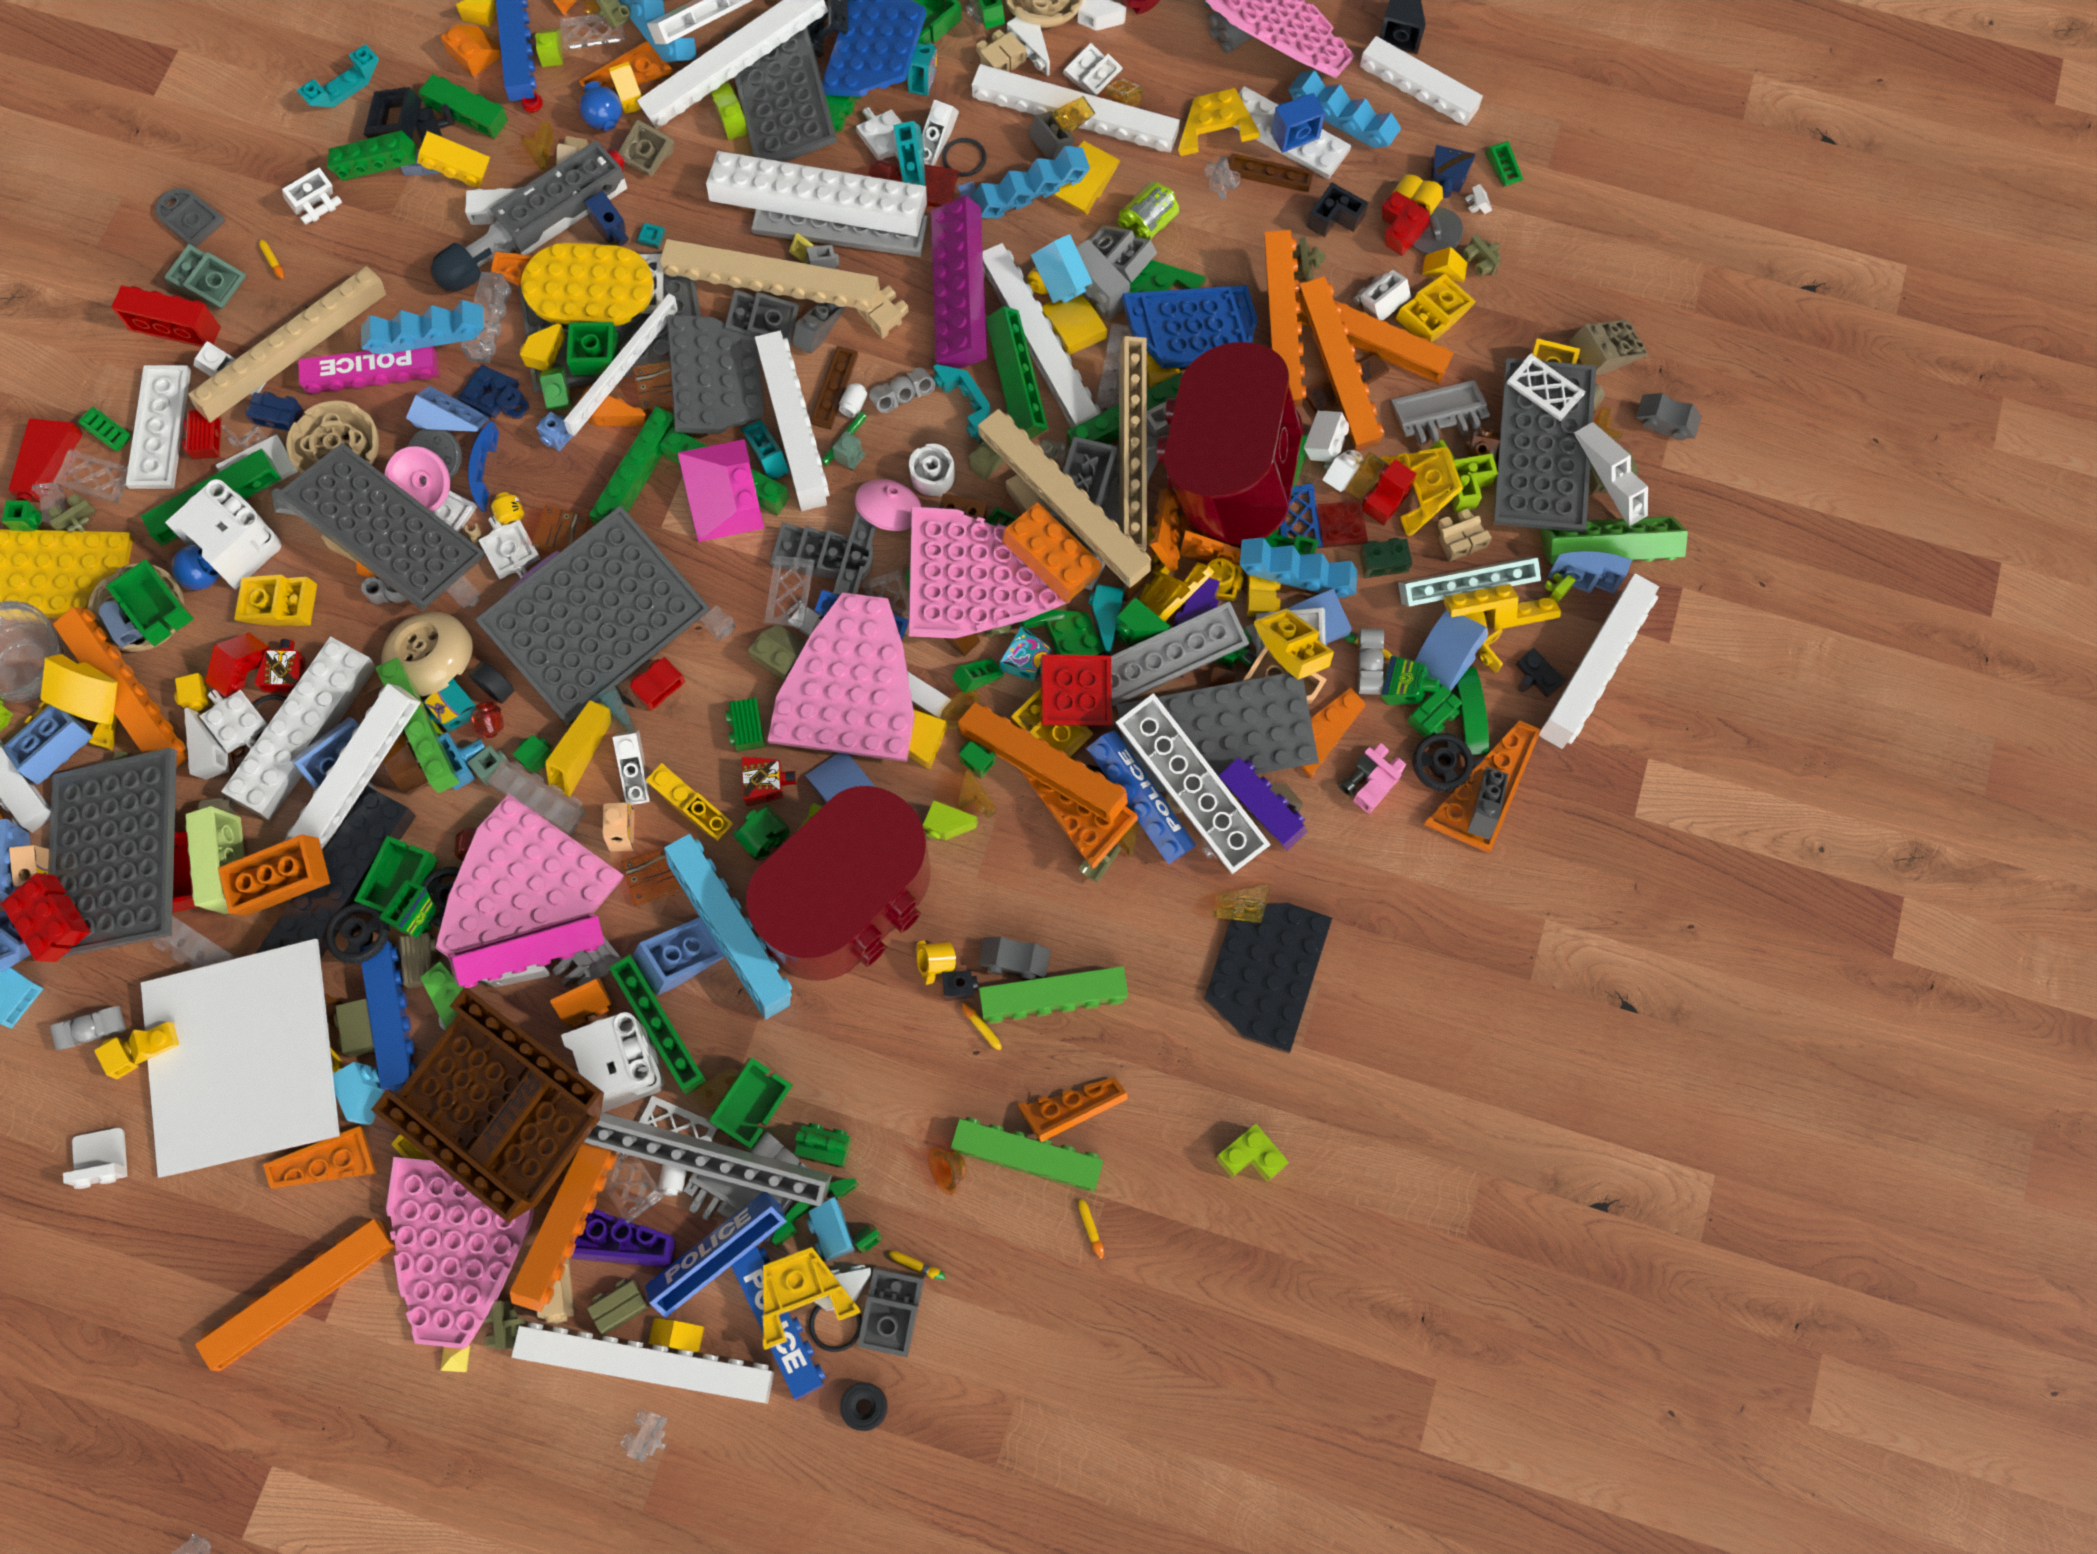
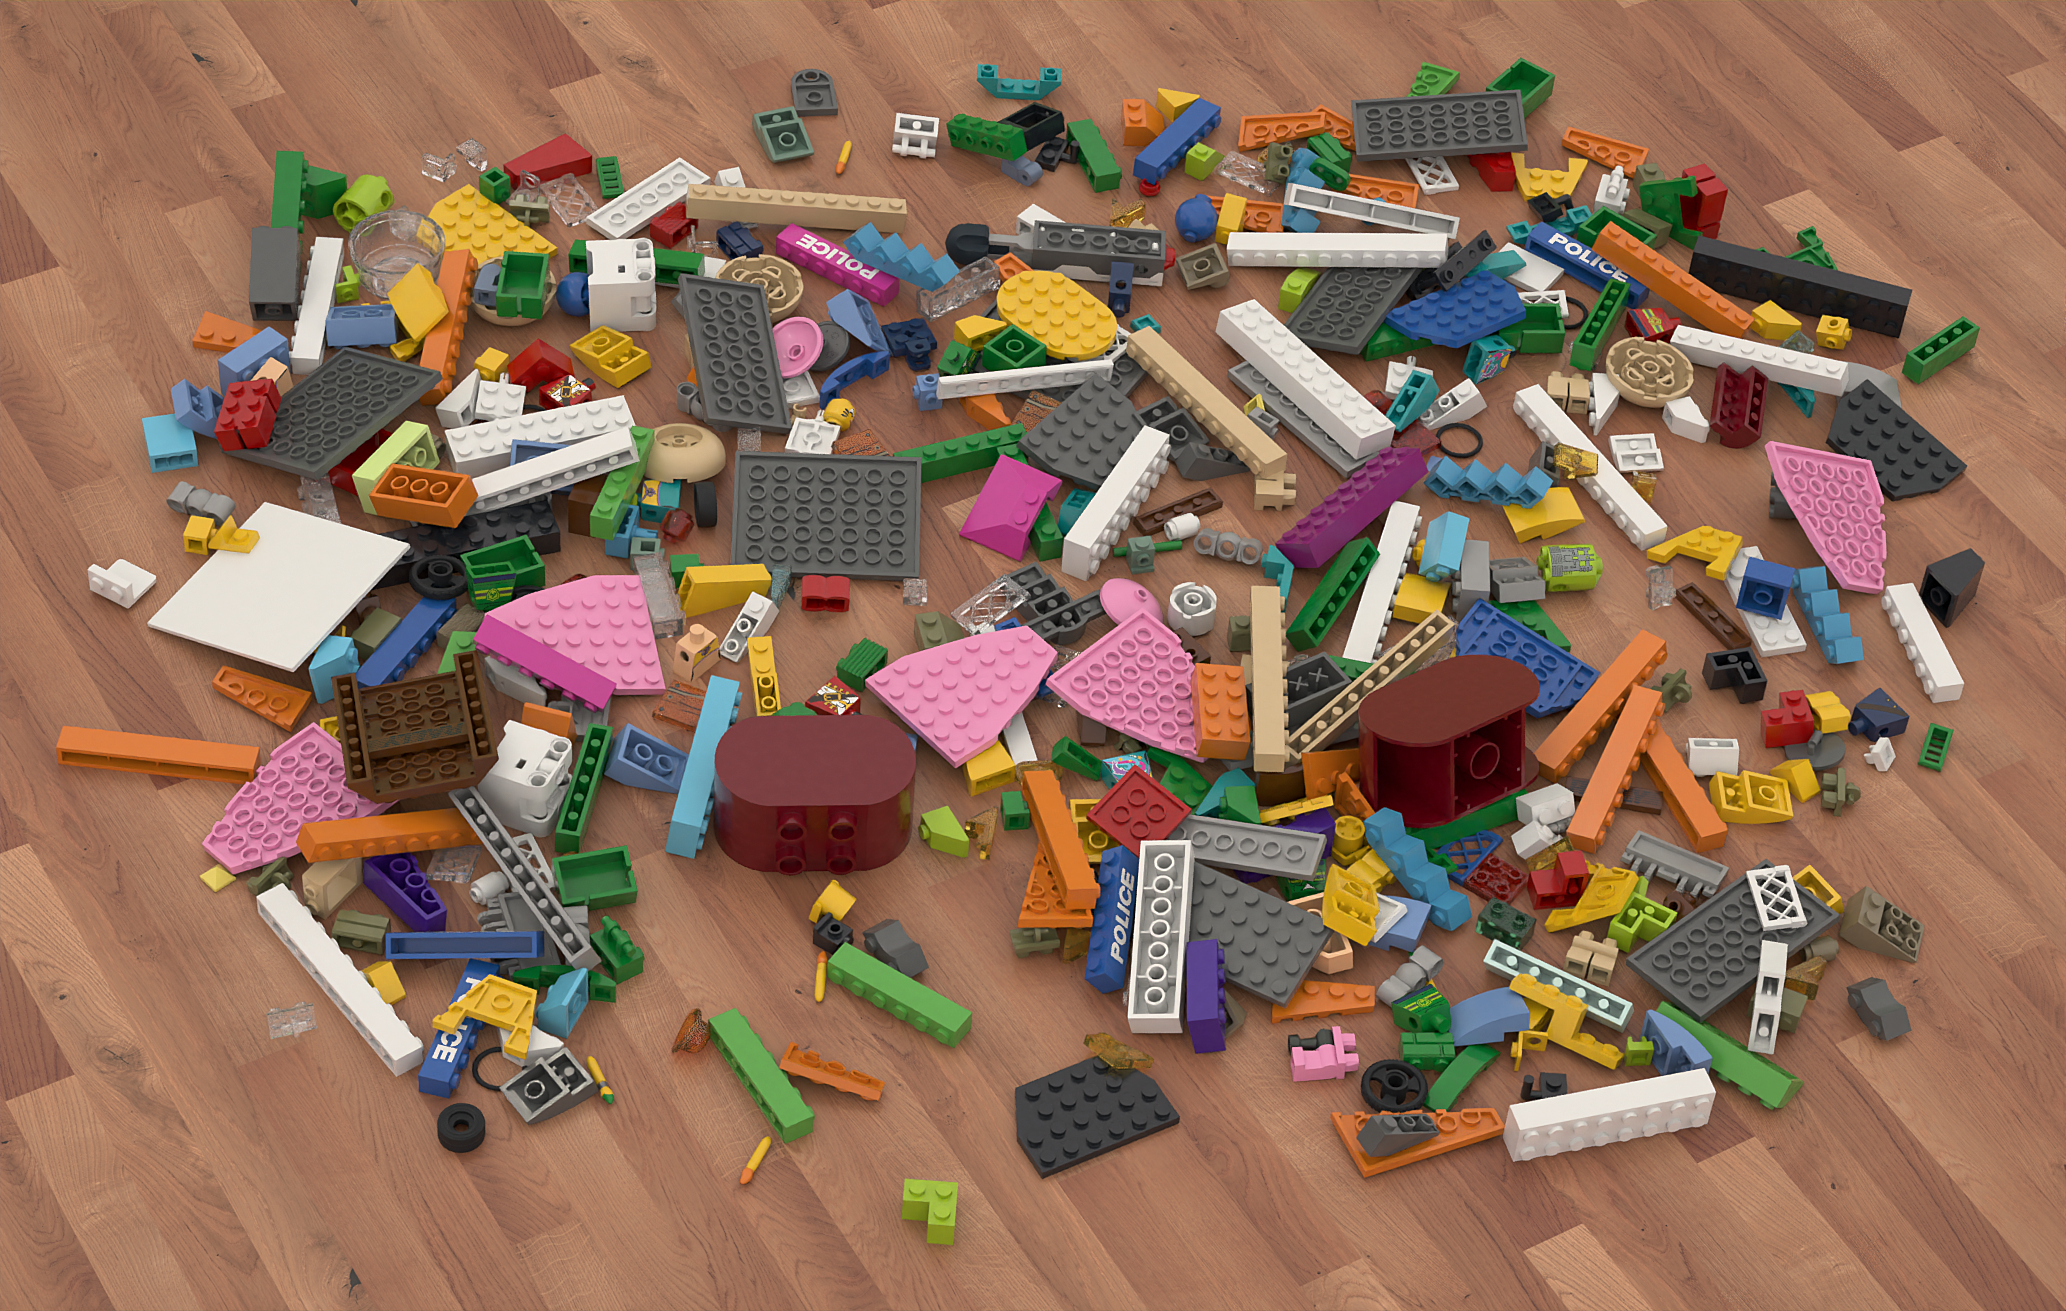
camera: 40 degrees right, 25 degrees down
red brick [111,285,221,347] -> none
yellow brick [417,131,490,188] -> none
green slope [852,1224,883,1254] -> none

